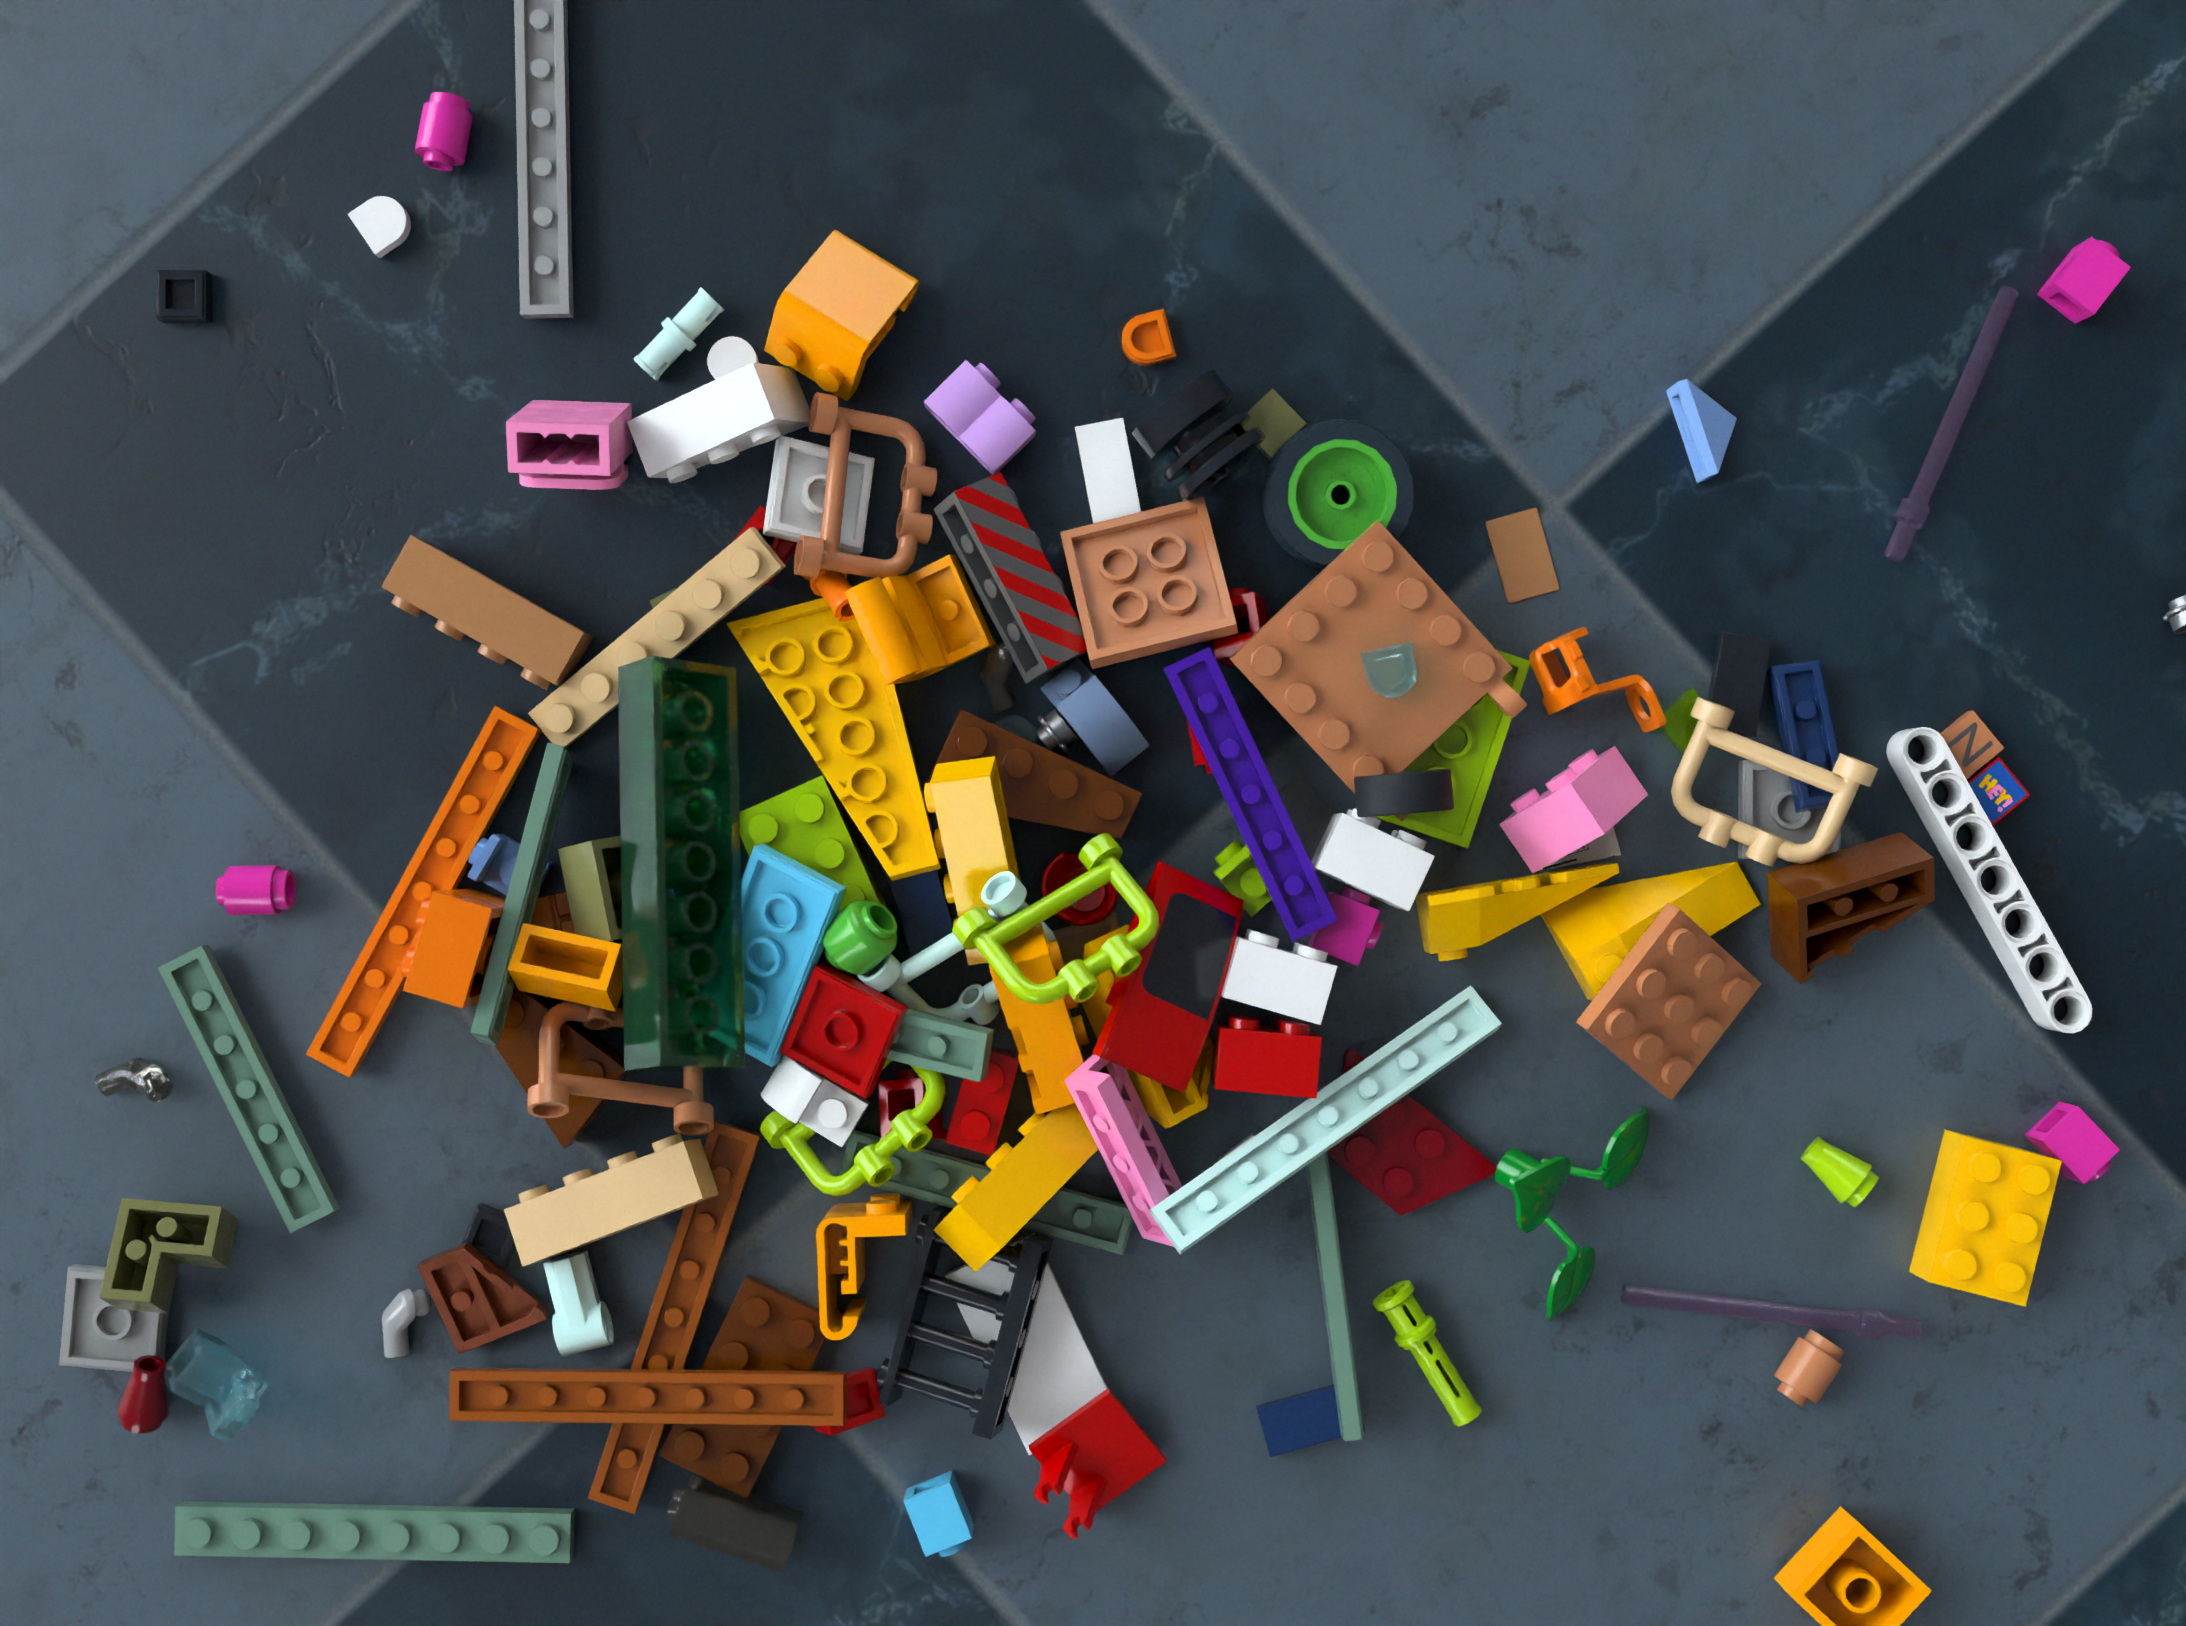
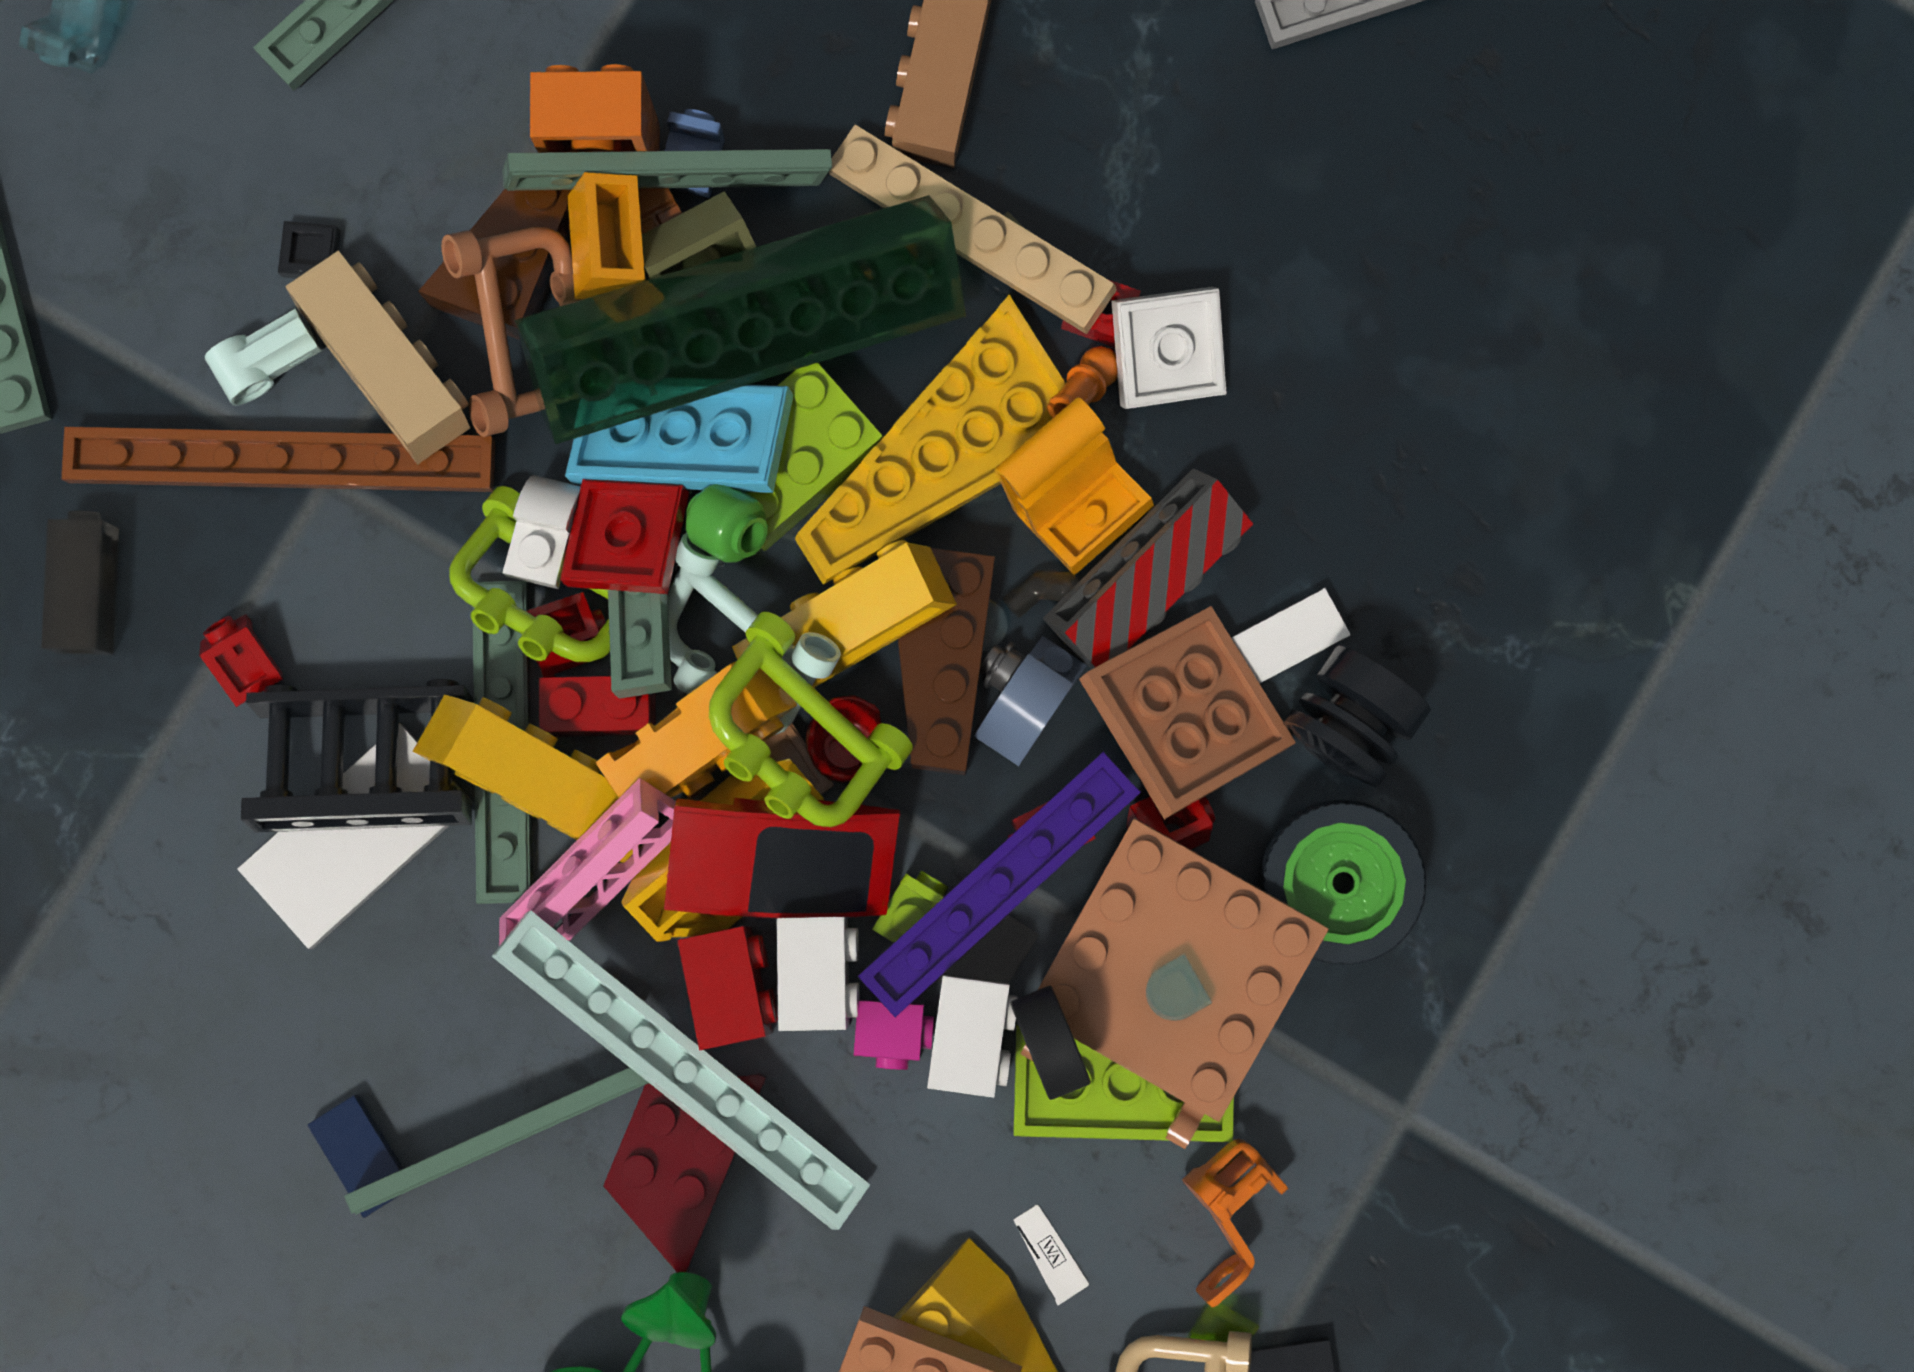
camera: 70 degrees right, 5 degrees down
orange plate [306,706,542,1078] -> none
light grey arm [382,1289,431,1358] -> none
copper wing [417,1242,550,1354] -> none
dark orange plate [449,1367,847,1426] -> none
bright pink brick [506,400,633,490] -> none
white wedge [627,362,810,483] -> none
light aqua pin [633,287,724,381] -> none
reddish brown plate [658,1274,826,1499] -> none
white tile [707,336,759,380] -> none
light orange piece [764,230,920,402] -> none
nougat bar [794,392,937,579] -> none
light orange piece [816,1193,913,1340] -> none
dark blue tile [886,869,953,957] -> none
medium azure brick [903,1470,974,1557] -> none
lavender brick [924,360,1036,475] -> none
red plate [1028,1388,1167,1539] -> none
orange tile [1121,308,1176,366] -> none
olive tile [1240,388,1307,460] -> none
lime pin [1373,1280,1482,1427] -> none
yellow wedge [1415,862,1620,961] -> none
medium nougat sticker [1485,508,1559,603] -> none
bright pink brick [1499,746,1648,873] -> none
light blue slope [1666,379,1737,483] -> none

